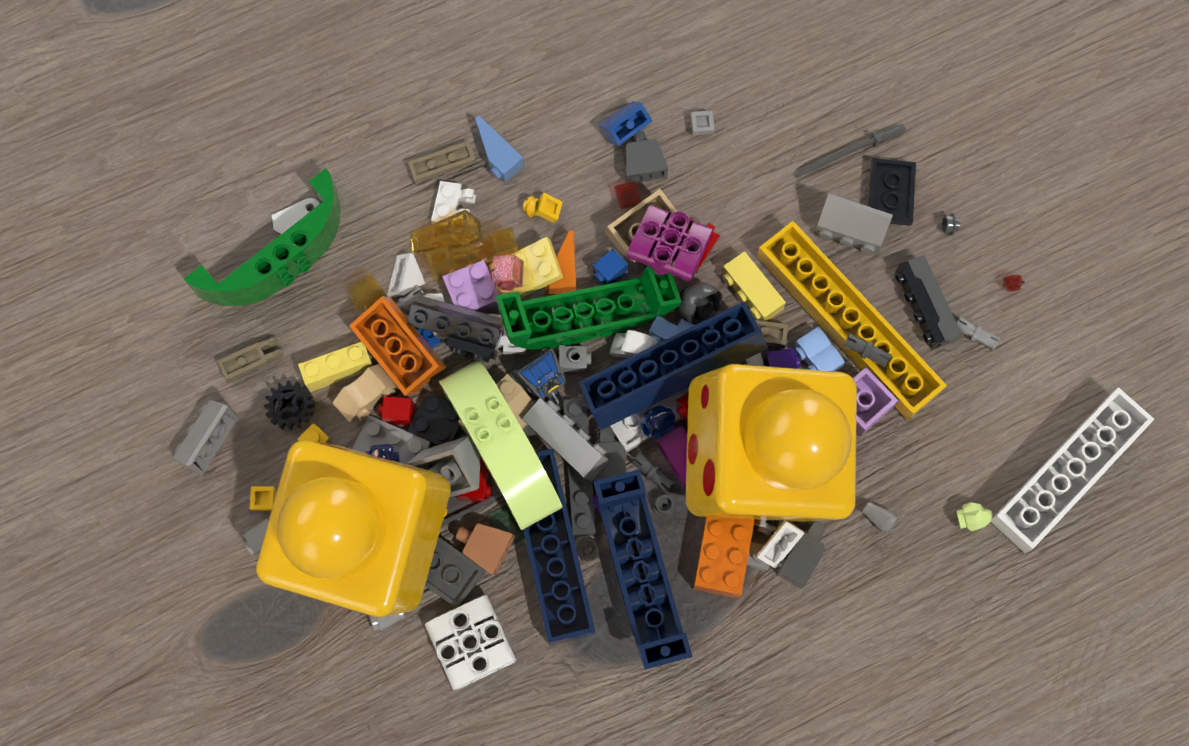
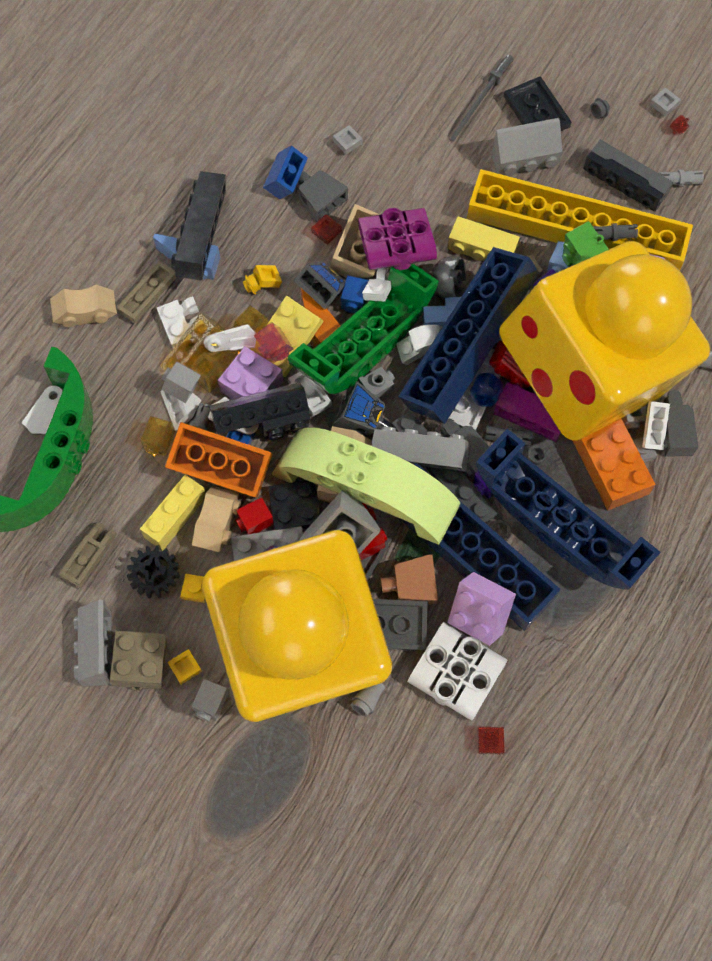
camera: 35 degrees left, 5 degrees down
none -> tan brick [50,285,117,327]
none -> dark tan brick [110,631,167,691]
none -> light grey brick [162,362,201,403]
none -> black brick [171,171,226,280]
none -> white piece [204,324,257,352]
none -> dark grey torso [294,261,345,309]
none -> white plate [362,267,392,301]
none -> lavender brick [448,572,516,646]
none -> clear red plate [478,727,505,755]
none -> bright green brick [562,221,609,266]
none -> light grey plate [650,88,681,117]

